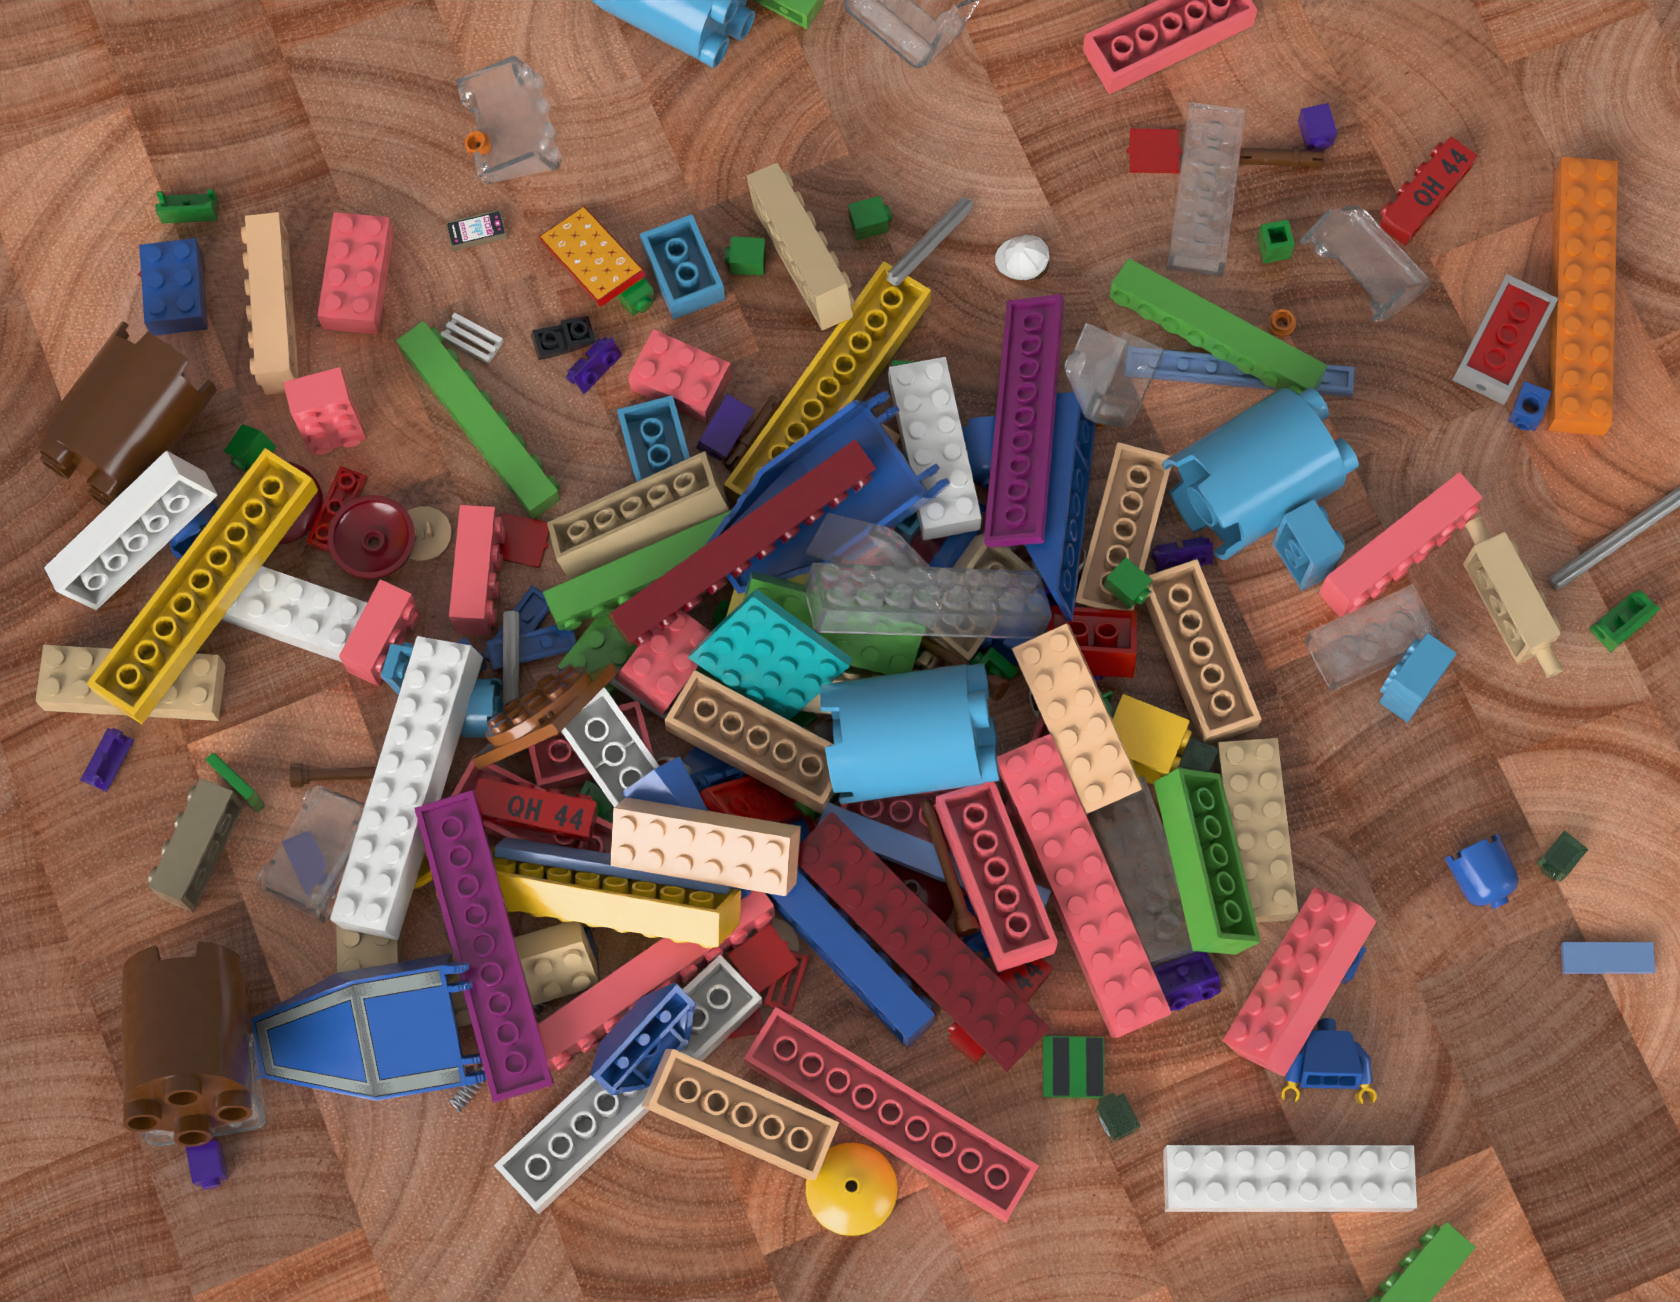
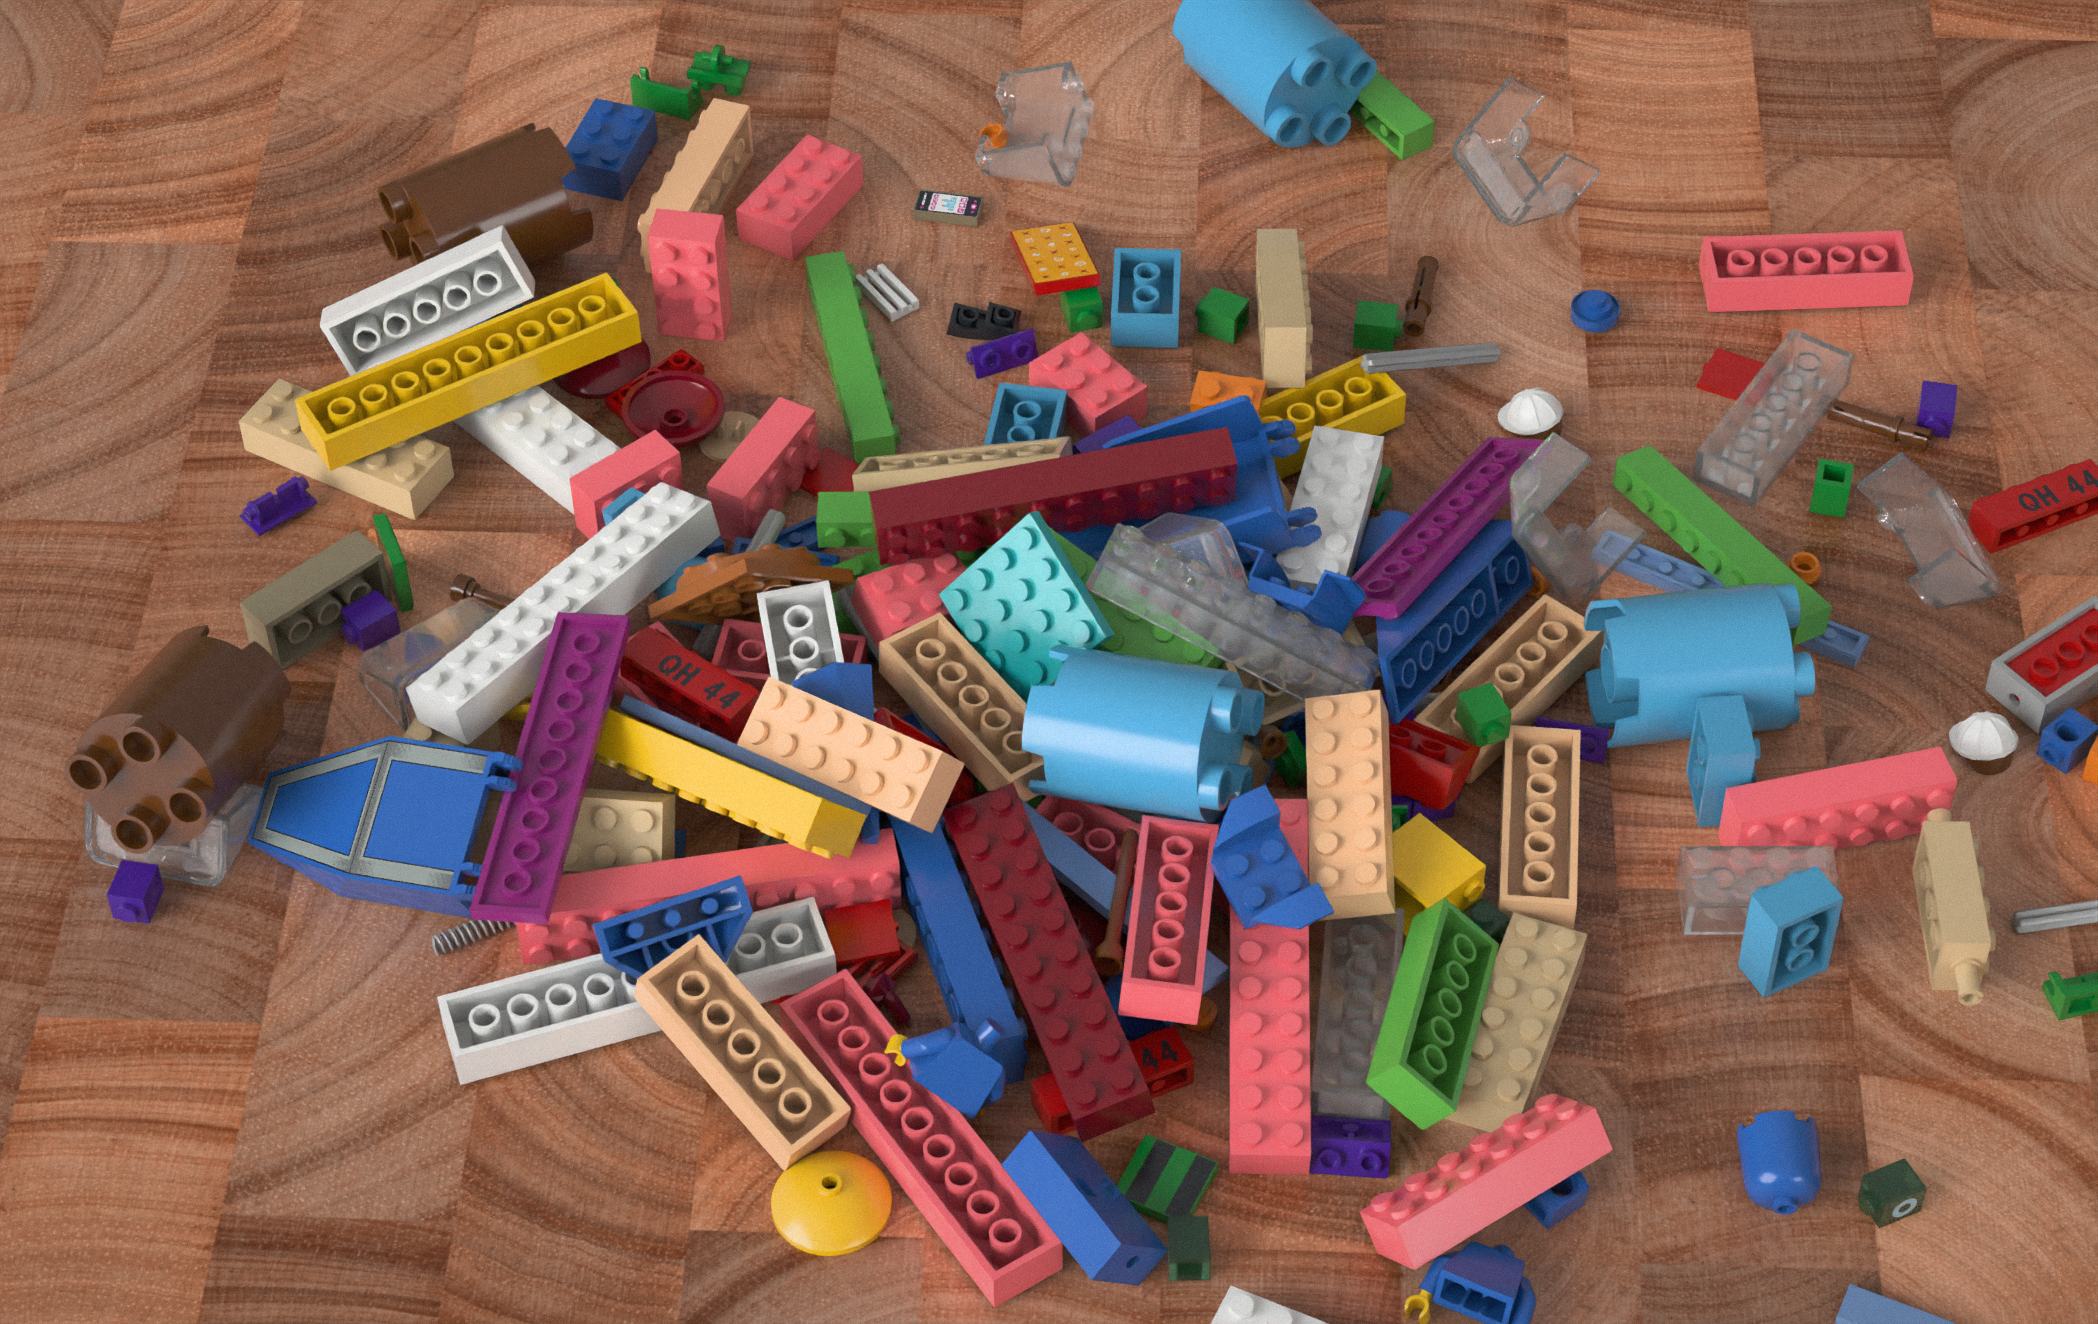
camera: 25 degrees right, 25 degrees down
none -> dark purple brick [341,590,401,654]
none -> green hips [687,44,751,96]
none -> dark red plate [863,972,911,1025]
none -> blue torso [884,1018,1006,1119]
none -> blue brick [1002,1130,1168,1286]
none -> orange bracket [1189,370,1267,415]
none -> blue piece [1211,784,1334,930]
none -> blue piece [1238,541,1367,635]
none -> reddish brown pin [1403,256,1439,337]
none -> blue plate [1570,290,1620,332]
none -> white piece [1949,711,2019,775]

